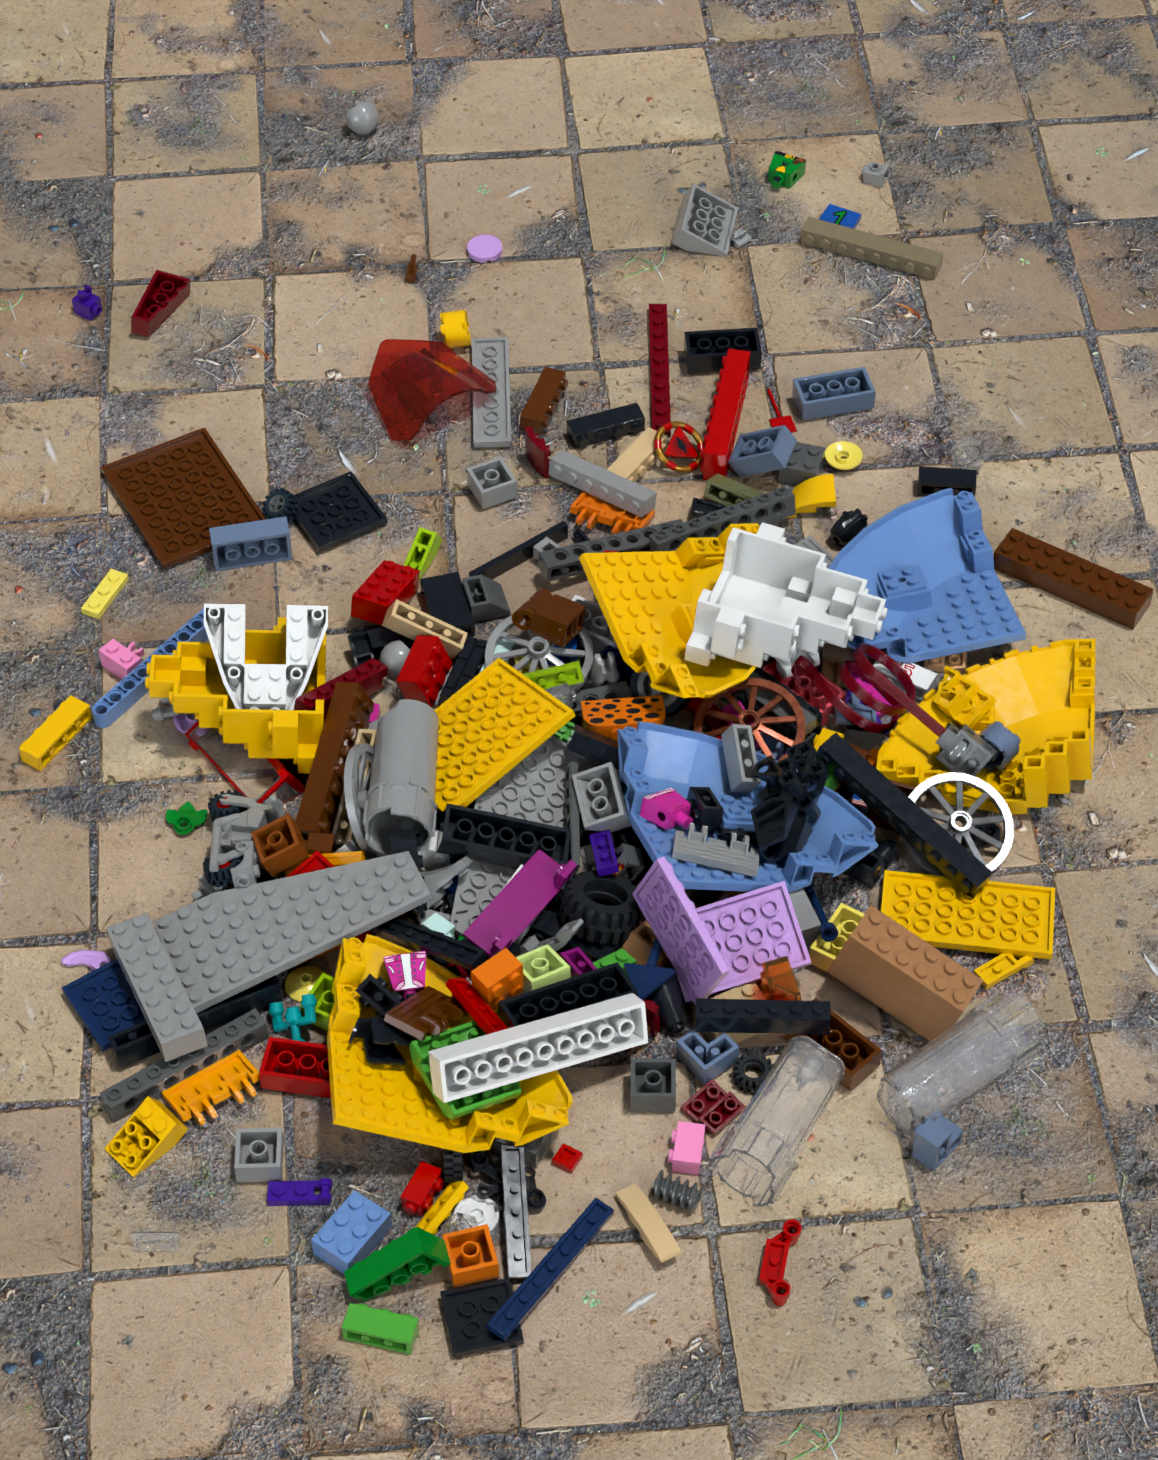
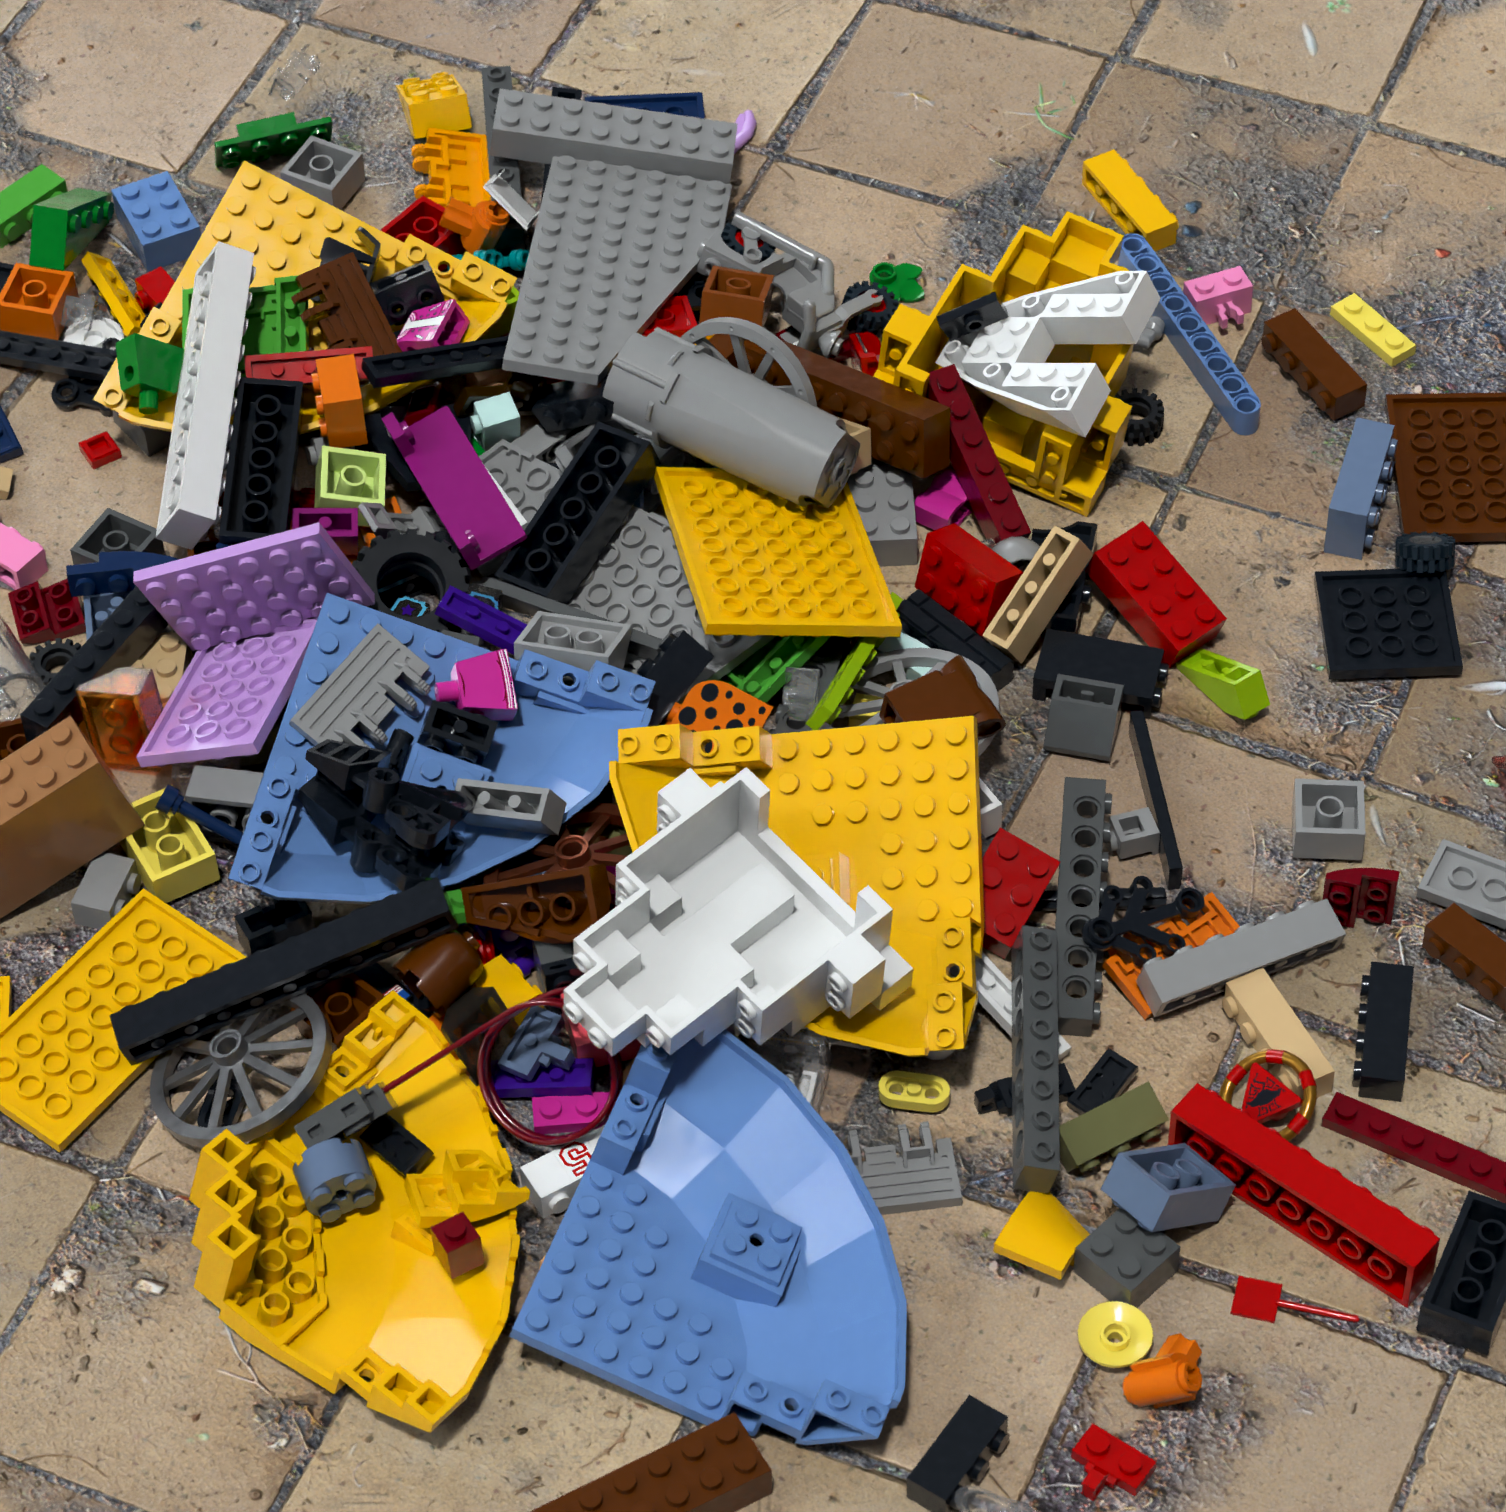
camera: 120 degrees right, 0 degrees up
sand blue brick [792,367,876,420] -> none
black piece [830,508,868,545] -> none
none -> dark blue slope [66,551,179,597]
none -> green torso [116,333,184,414]
none -> green bracket [214,112,333,169]
none -> brick [430,1212,485,1279]
none -> orange piece [439,197,510,255]
none -> reddish brown wedge [461,863,611,942]
none -> white piece [483,169,540,231]
none -> black plate [937,292,1009,342]
none -> red hinge [1071,1423,1157,1502]
none -> black plant [1082,876,1205,968]
none -> orange piece [1123,1333,1202,1408]
none -> reddish brown brick [1261,308,1367,421]

